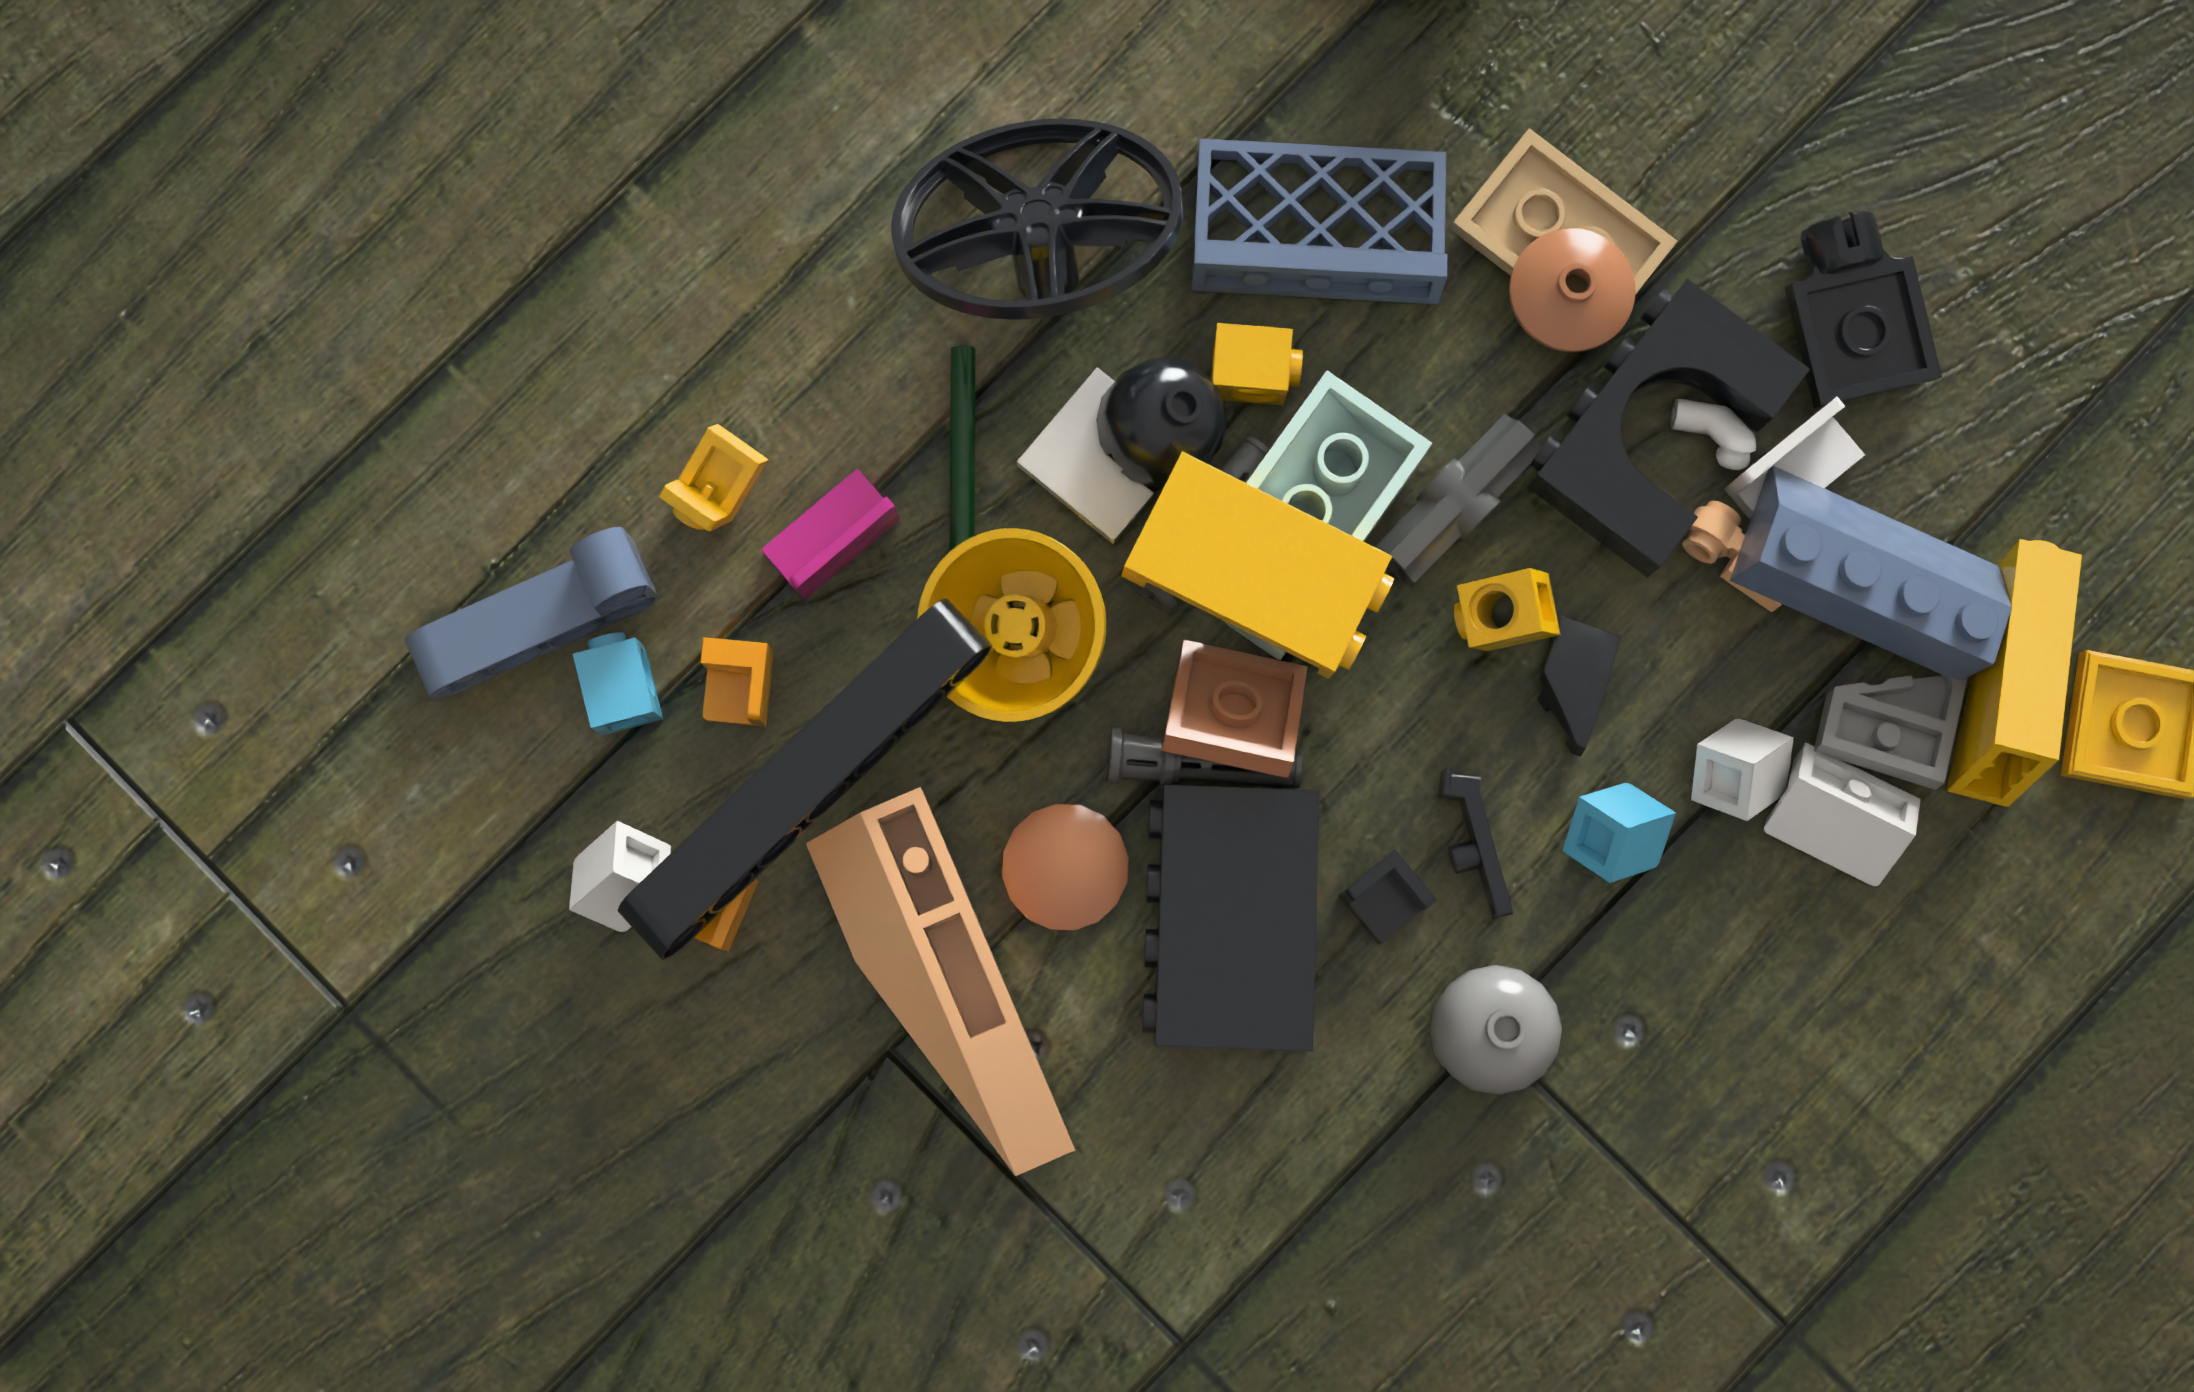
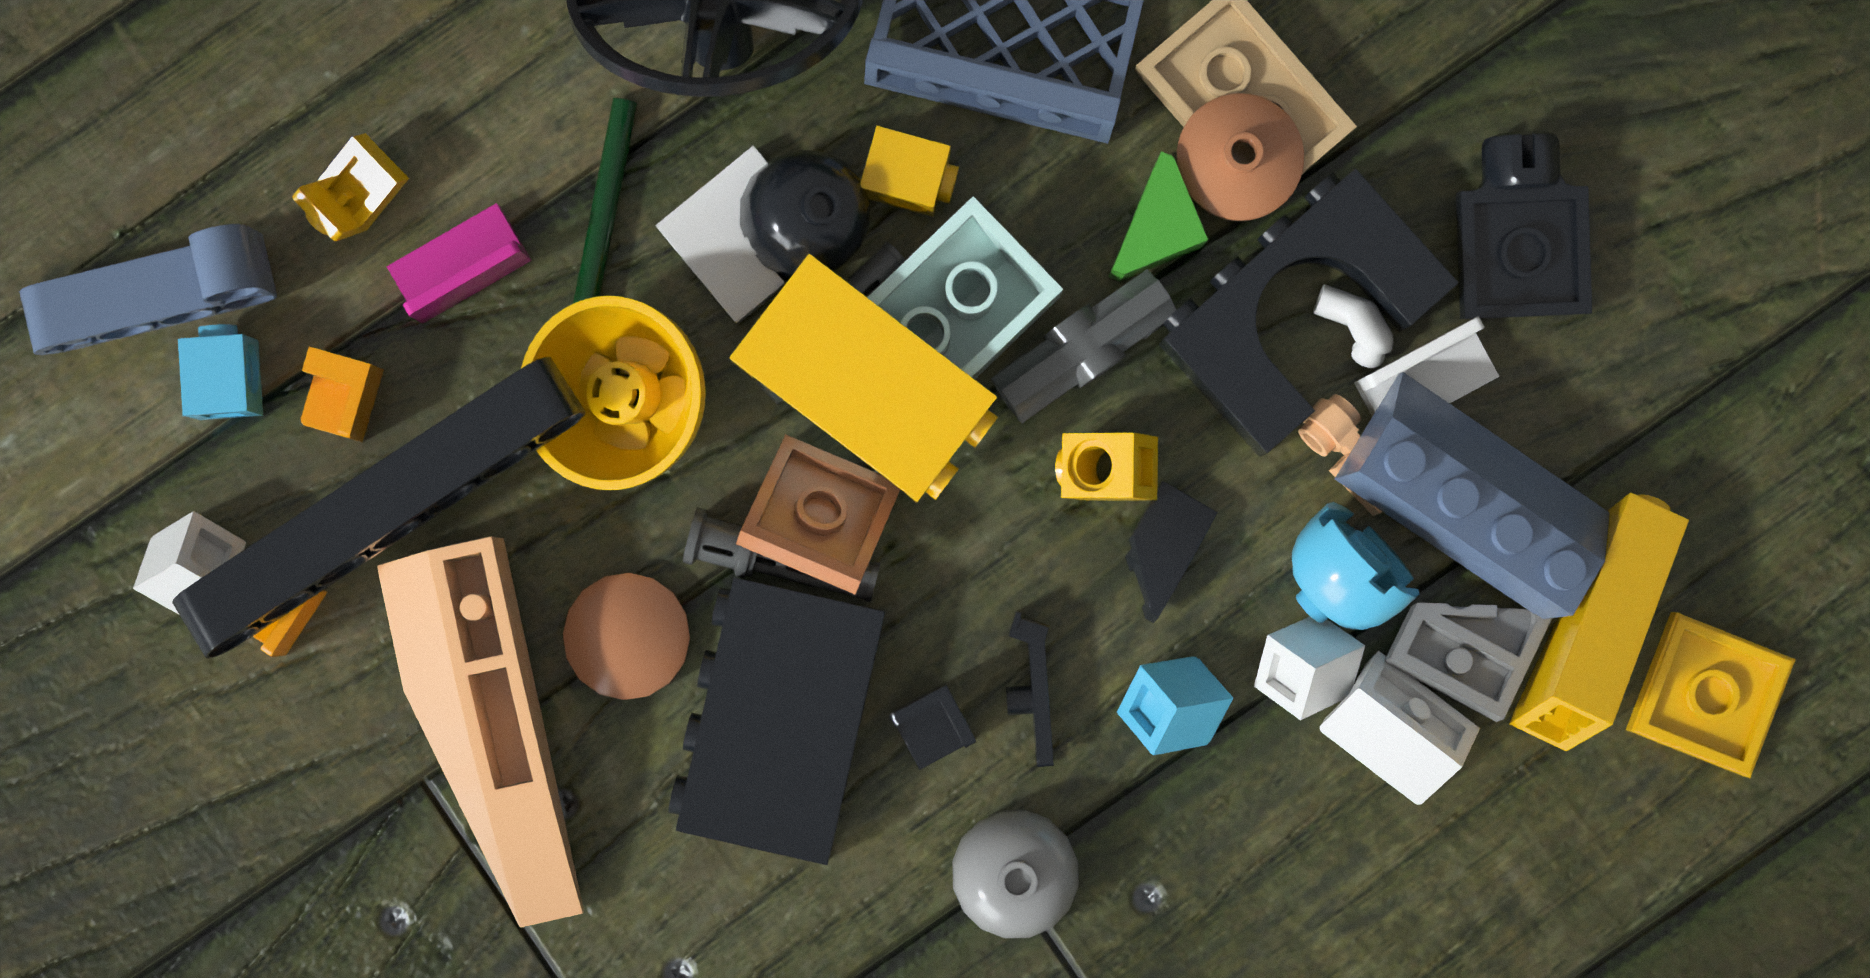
camera: 10 degrees right, 5 degrees up
none -> bright green slope [1108,151,1208,282]
none -> medium azure cylinder [1292,502,1420,630]

